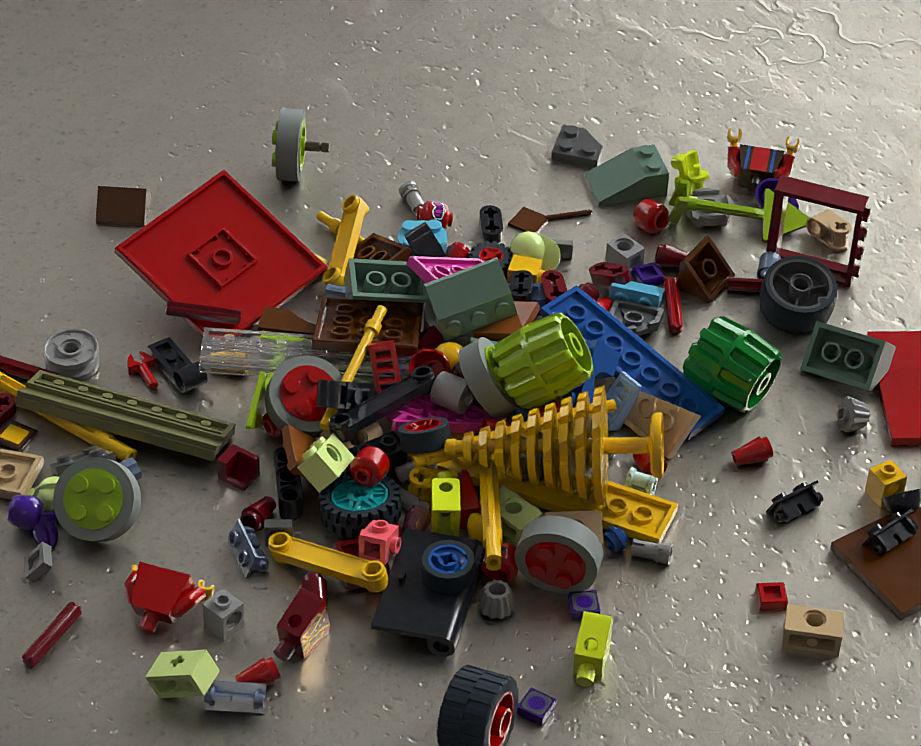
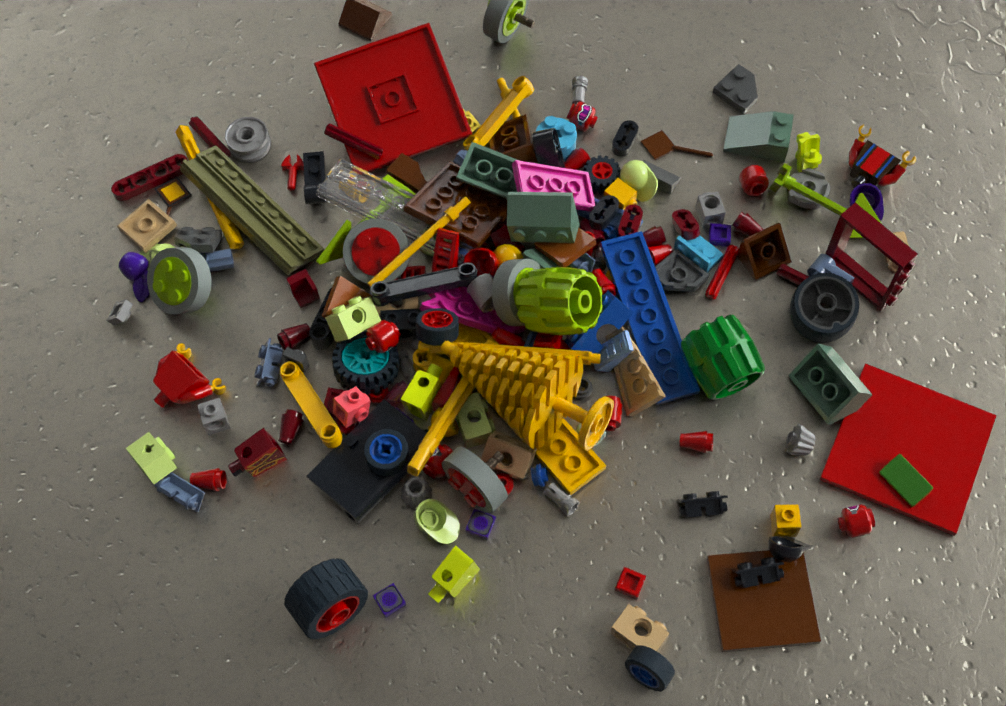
camera: 30 degrees right, 20 degrees up
dark red axle [22,602,82,668] -> none
black plate [316,380,375,409] -> none
none -> yellowish green cap [414,499,460,544]
none -> black wheel [625,645,675,692]

